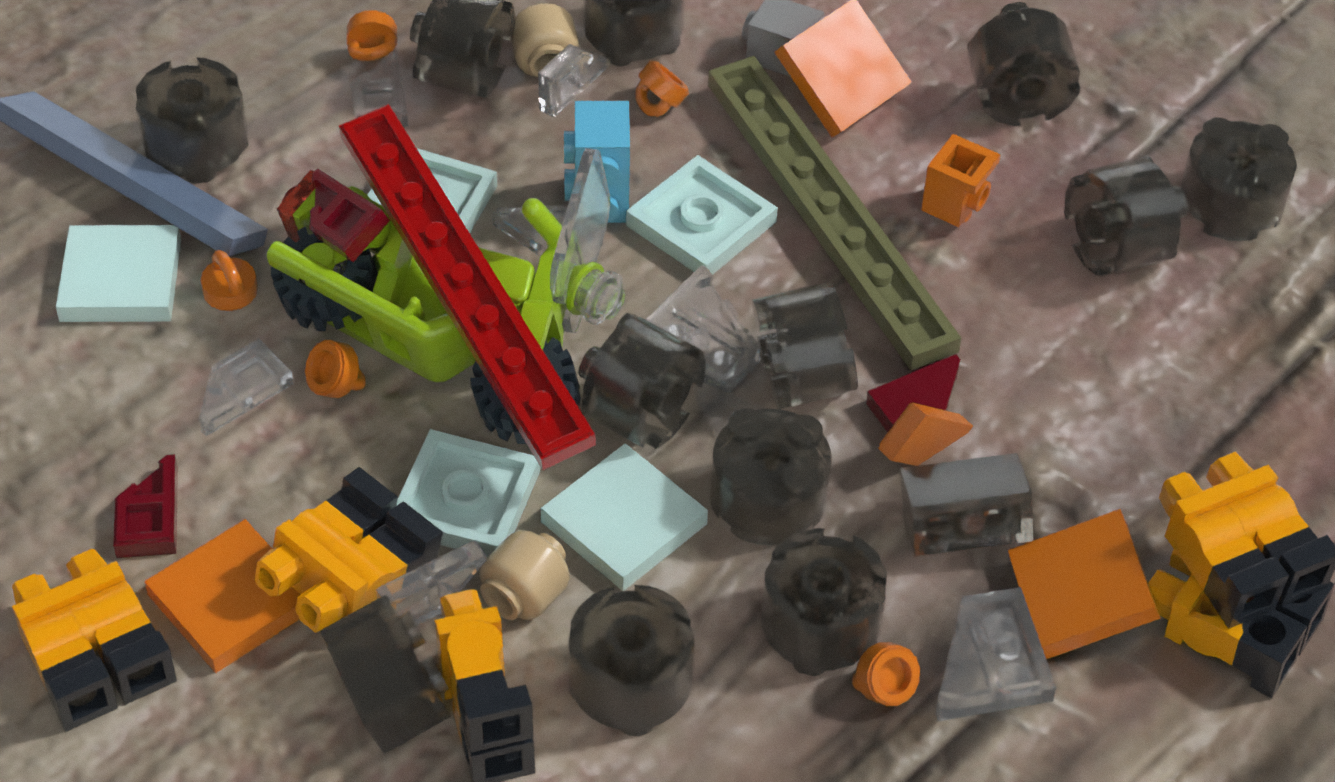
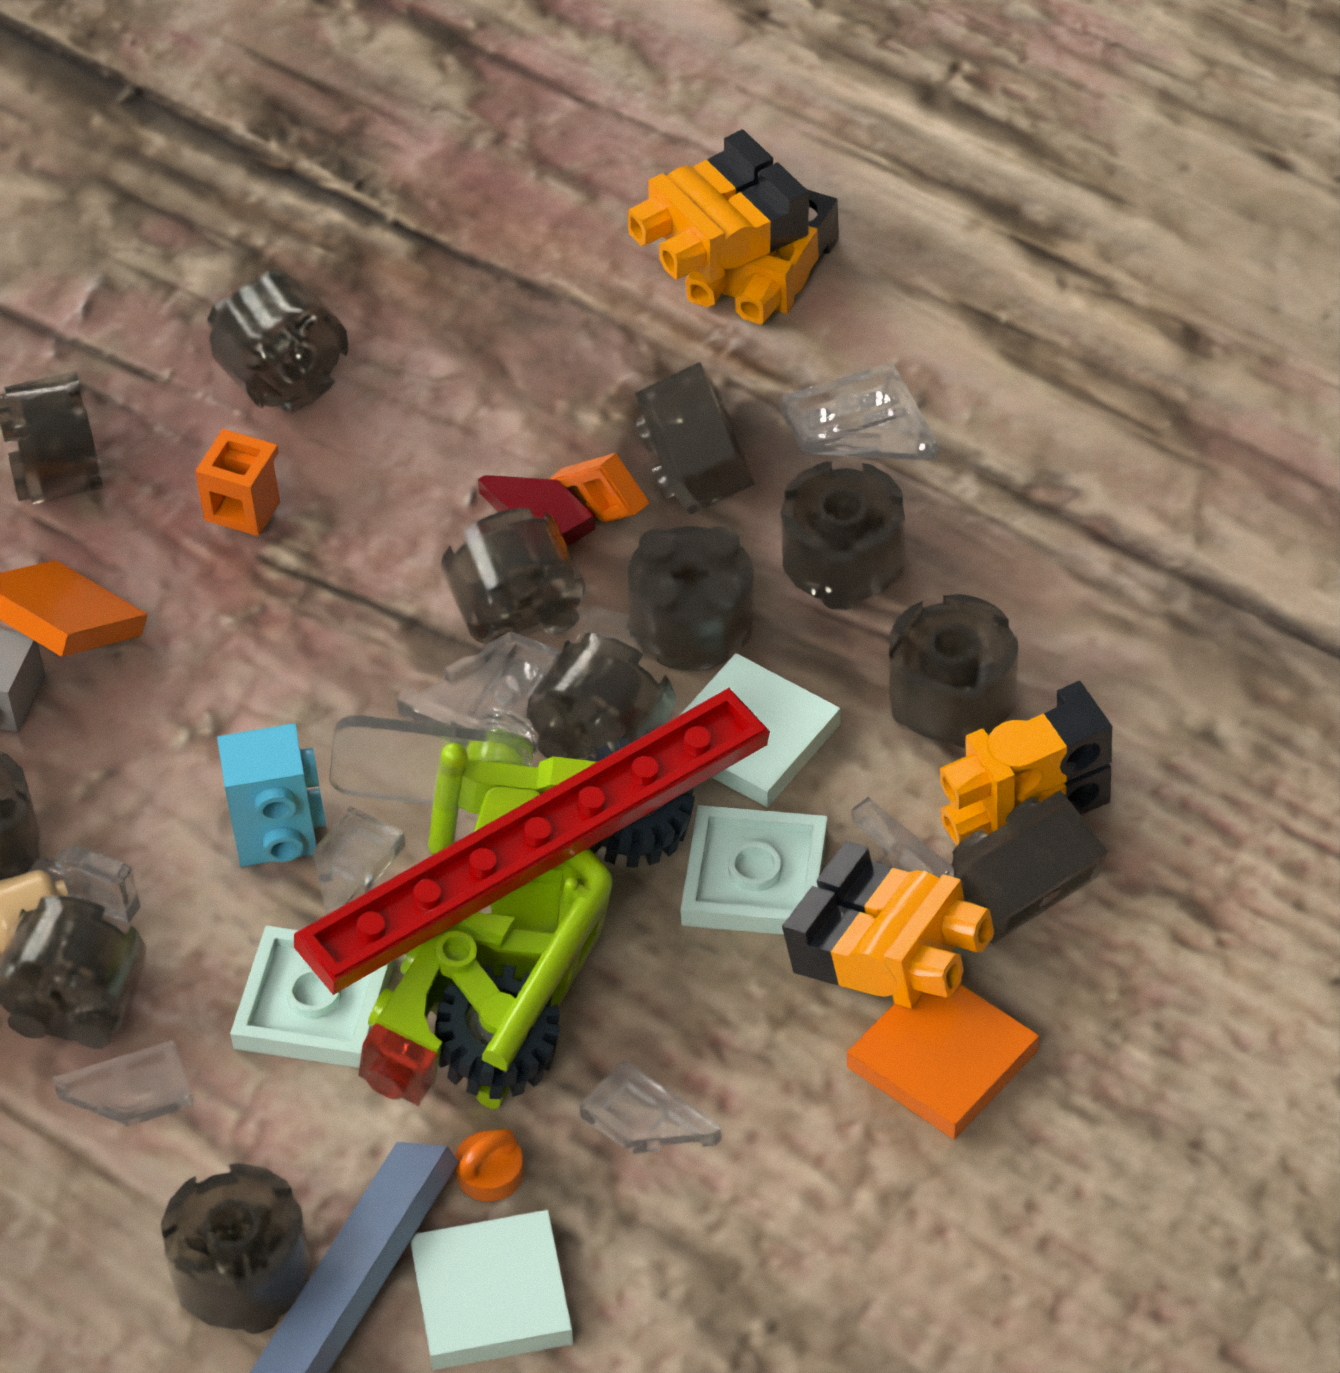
camera: 95 degrees left, 0 degrees up
hips [12,549,177,732] -> none
dark red tile [113,454,178,558] -> none
orange tile [305,340,366,398] -> none
dark red tile [309,168,390,262] -> none
orange tile [346,10,397,61] -> none
tan head [480,530,570,620] -> none
light aqua tile [626,155,778,280] -> none
orange tile [635,60,689,117] -> none
olive plate [708,56,962,370] -> none
orange tile [852,642,920,706] -> none
orange tile [1008,508,1161,660] -> none
clear smoke brick [1178,117,1297,241] -> none

